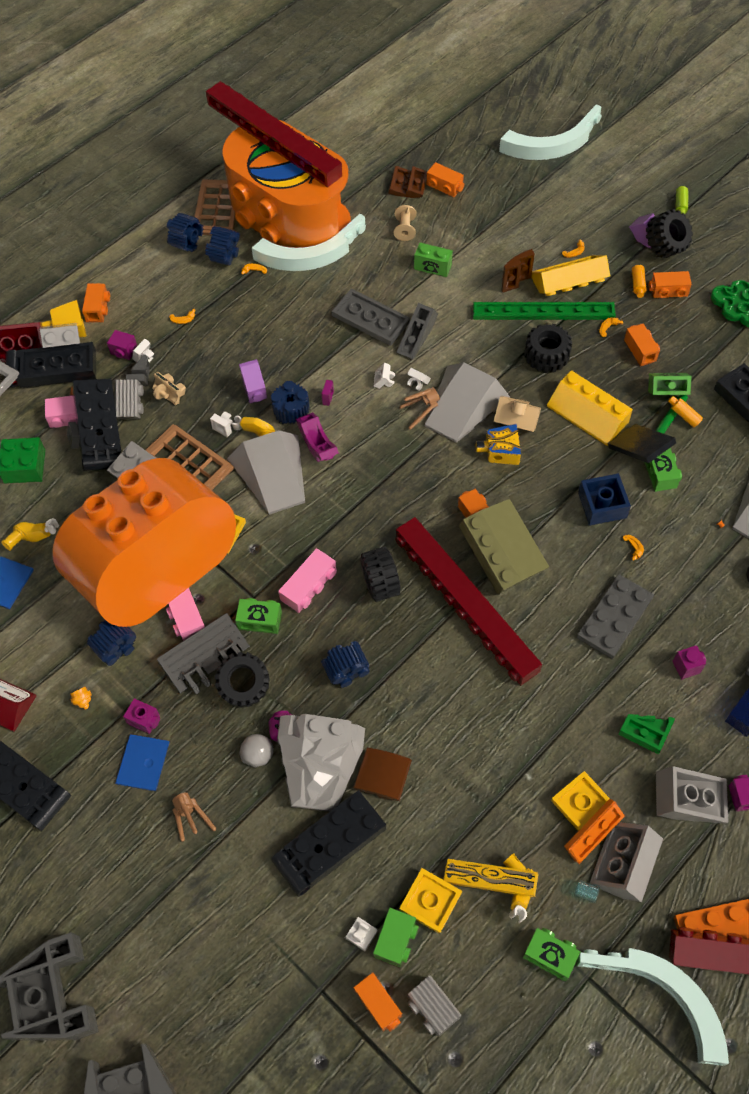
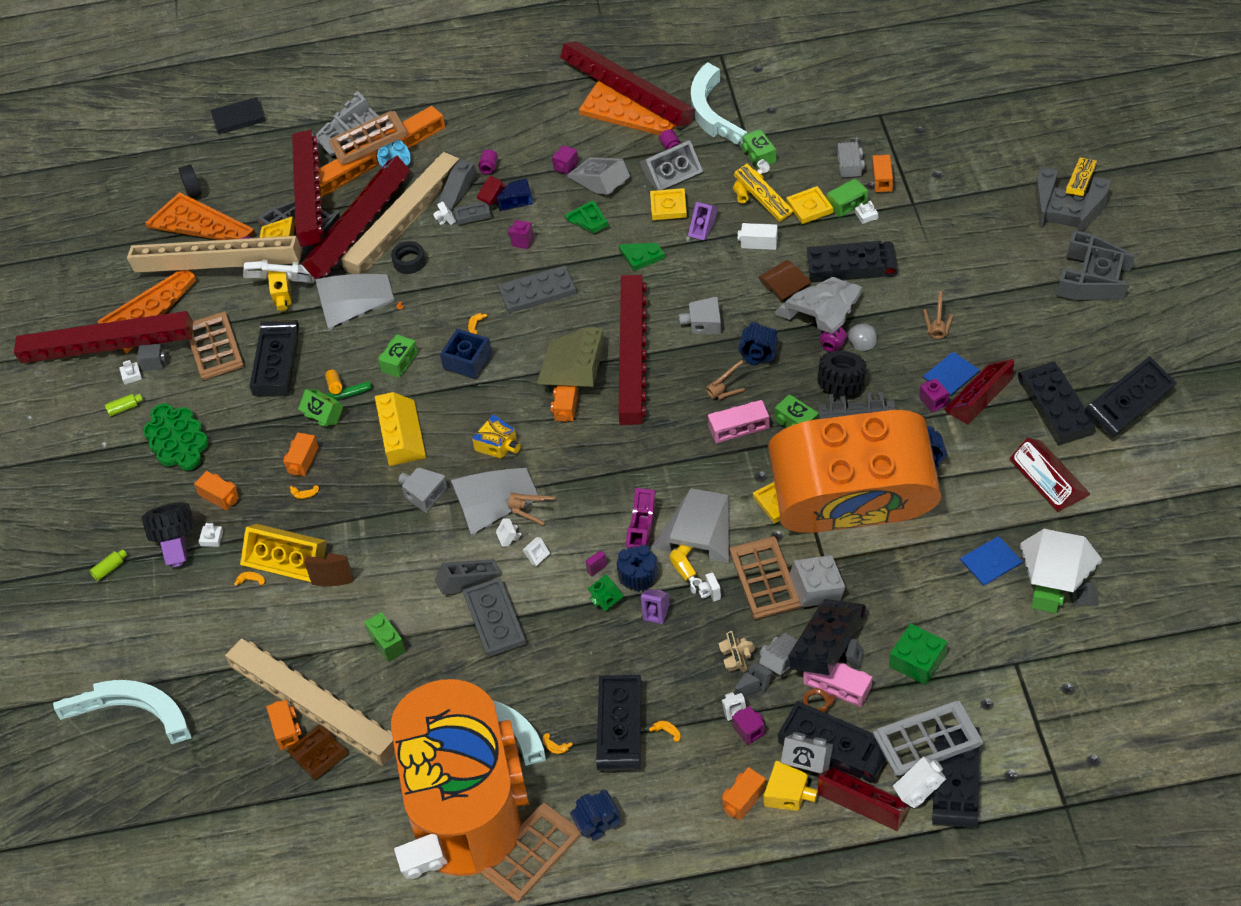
camera: 140 degrees left, 10 degrees down
yellow arm [1,518,59,551] -> none
light orange plate [70,687,92,709] -> none
dark blue brick [205,226,240,266] -> none
dark red brick [206,81,342,187] -> none
black tyre [360,546,401,602] -> none
tan piece [394,205,416,241] -> none
green tile [473,302,616,320] -> none
tan piece [494,396,541,432] -> none
black tyre [524,323,572,373] -> none
orange tile [564,799,625,864] -> none
clear light blue hinge [575,880,600,903] -> none
black tile [608,424,676,463] -> none
light orange cylinder [632,265,647,298] -> none
none -> white tile [199,523,223,547]
none -> tan brick [225,638,395,766]
none -> light grey torso [398,468,448,513]
none -> green brick [587,574,624,611]
none -> black hinge [596,675,642,770]
none -> green wing [618,243,665,271]
none -> magenta brick [659,129,681,150]
none -> light grey torso [679,297,721,335]
none -> medium lavender slope [688,202,718,240]
none -> medium nougat plant [706,360,745,400]
none -> white brick [738,223,778,250]
none -> dark red slope [944,359,1015,425]

